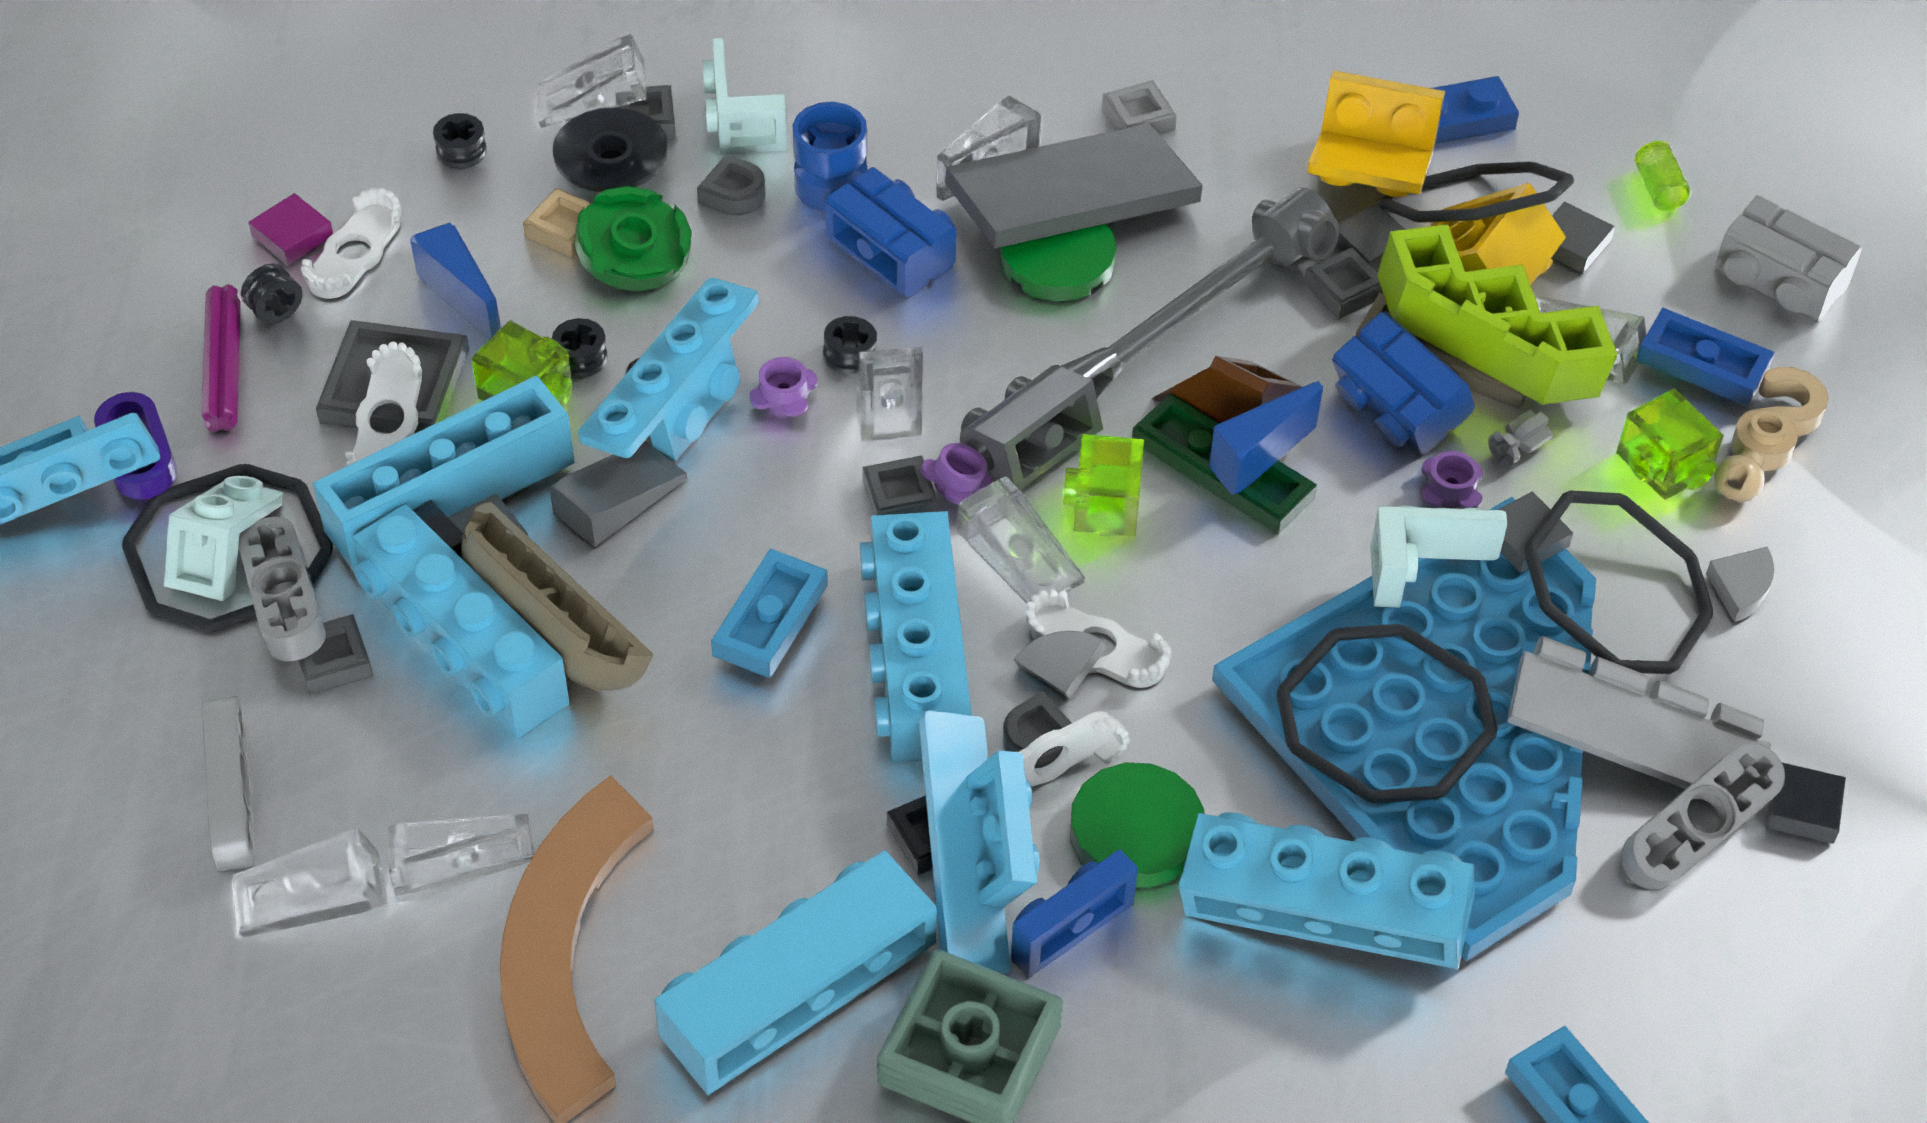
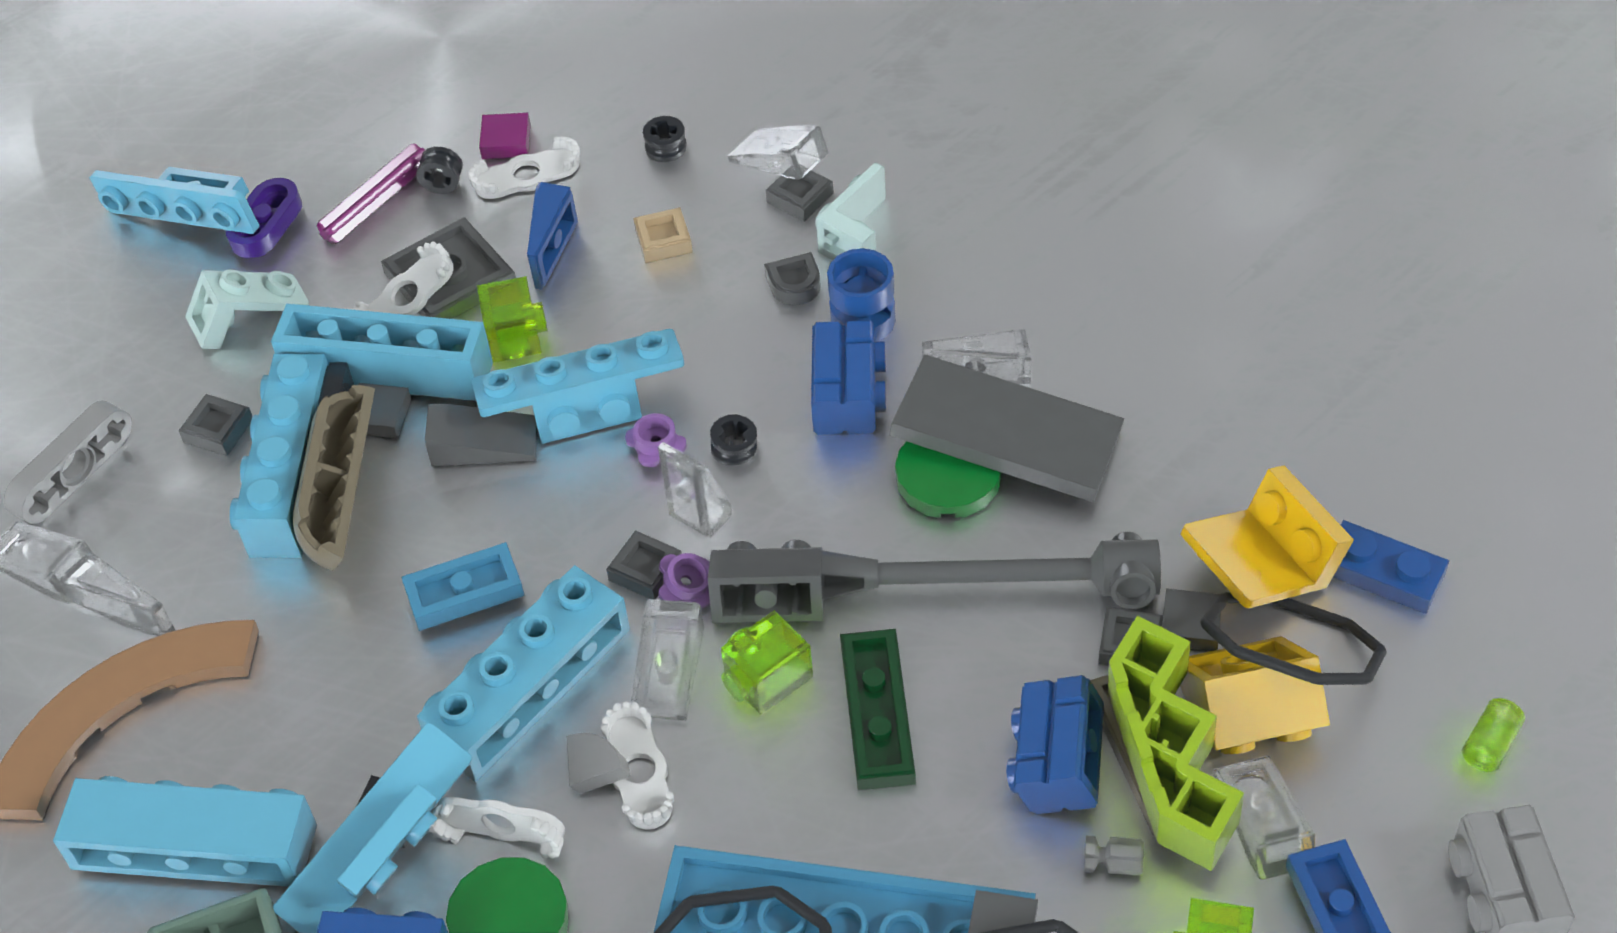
camera: 50 degrees right, 0 degrees up
black piece [122,464,333,631] -> none
light grey beam [238,517,326,661] -> none
black bush [551,318,608,378] -> none
black dish [553,107,668,192] -> none
green tile [574,186,692,292] -> none
dark grey tile [1003,691,1072,768] -> none
light grey tile [1102,80,1177,134] -> none
reddish brown slope [1152,356,1302,424] -> none
blue slope [1209,381,1323,495] -> none
light aqua bracket [1370,505,1507,608] -> none
medium lavender plate [1420,451,1483,509] -> none
dark grey tile [1551,201,1615,273] -> none

